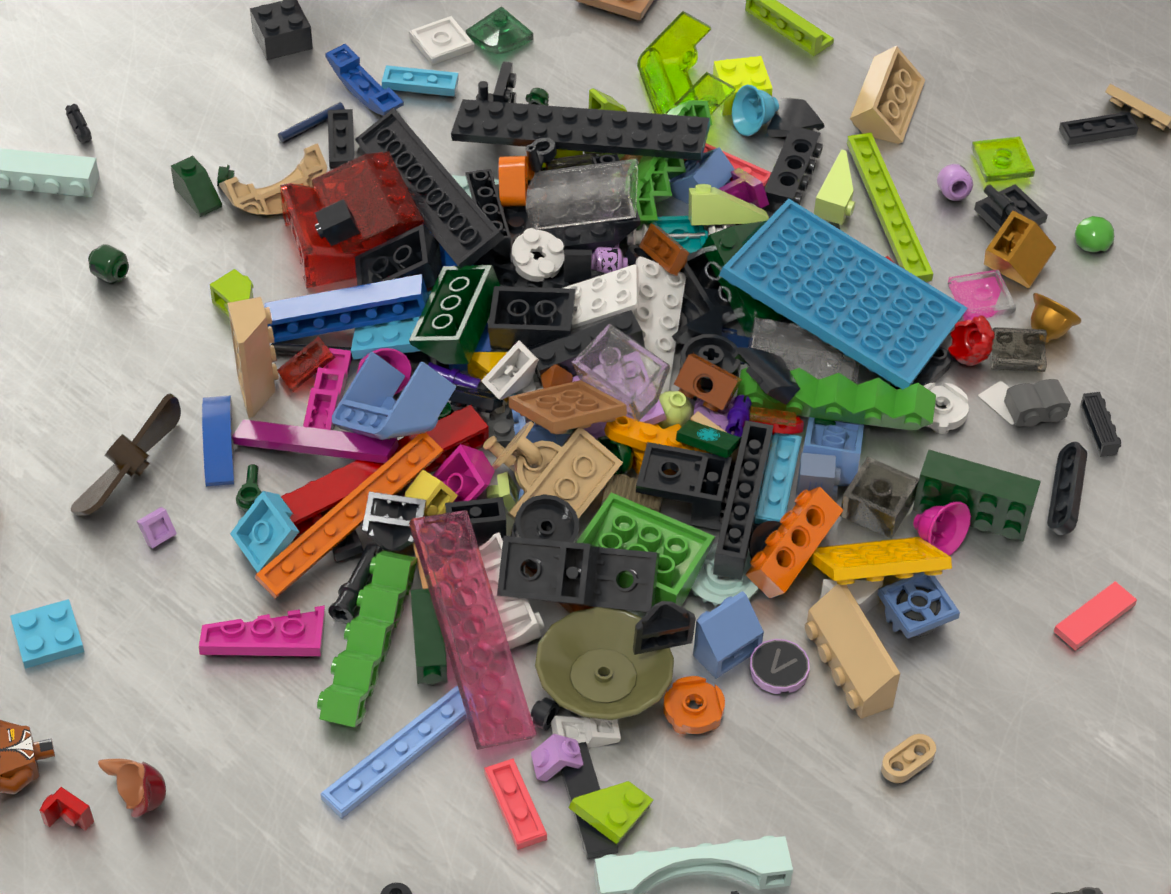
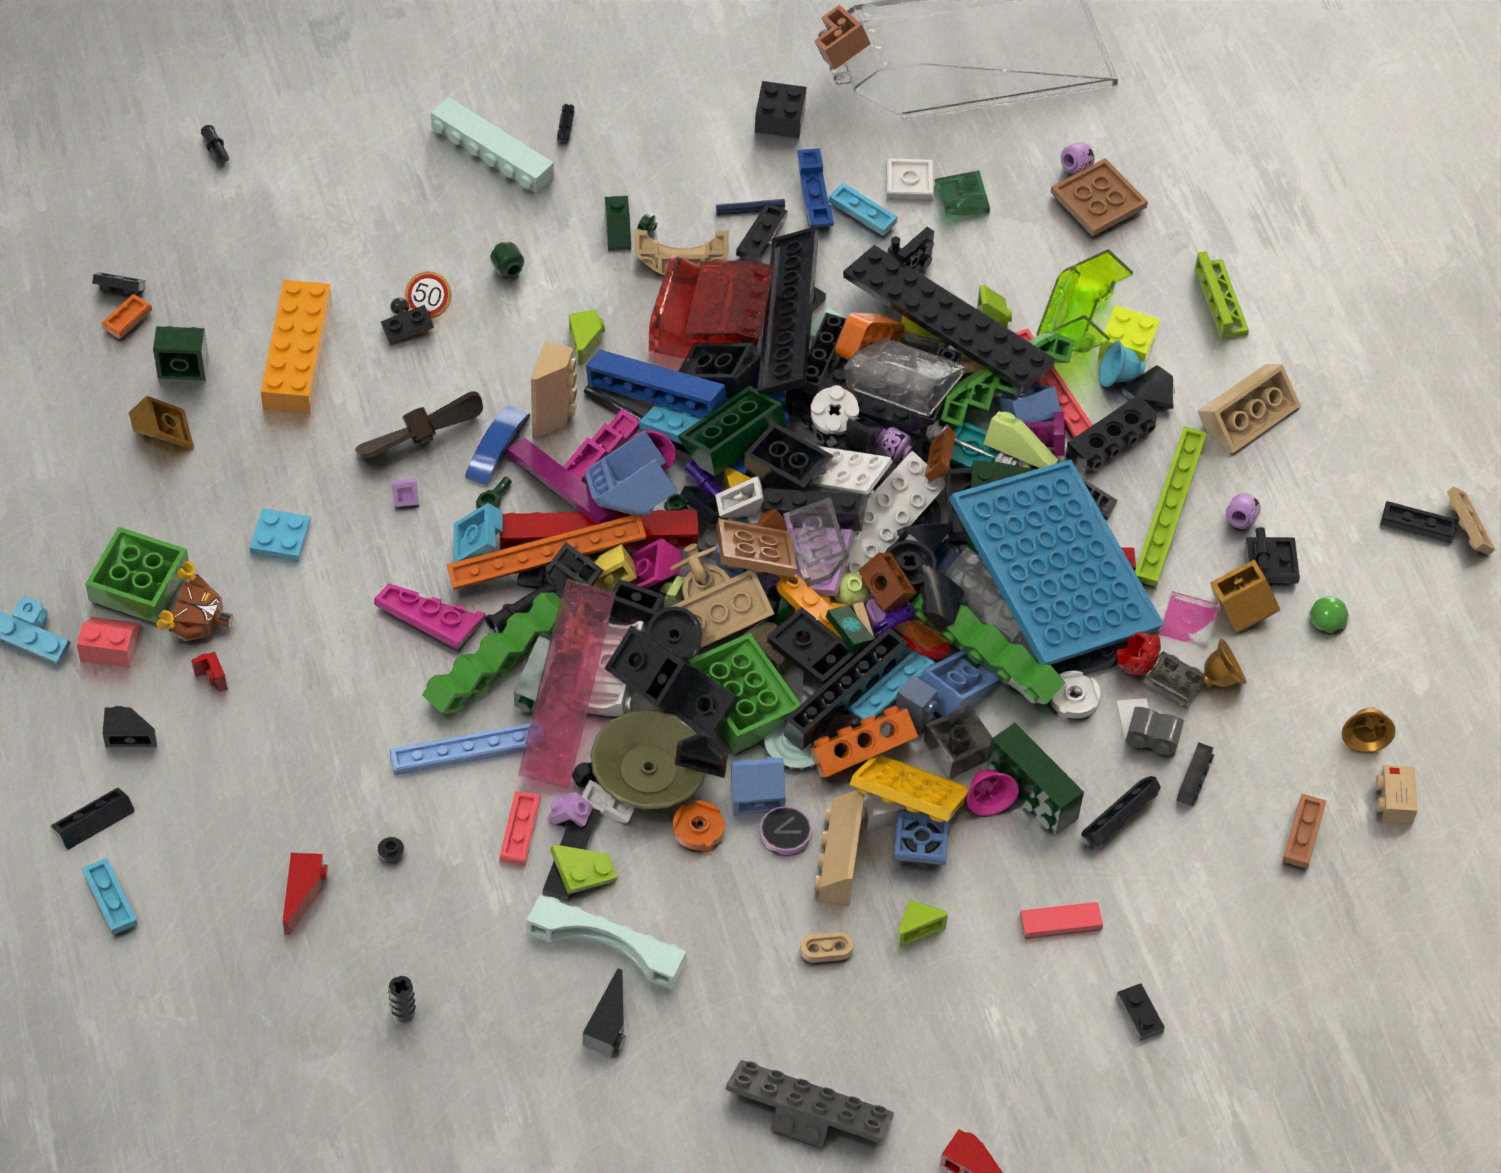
camera: 30 degrees right, 5 degrees up
hair [98,759,166,818] -> none
clear red plate [277,336,336,392] -> none
black brick [315,199,360,247] -> none
dark green plate [525,88,549,105] -> none
black plate [526,138,557,173] -> none
yellowish green slope [814,149,855,225] -> none
clear neon green plate [971,136,1035,182] -> none
none -> black plate [381,297,434,344]
none -> piece [405,271,452,318]
none -> lime slope [897,899,948,947]

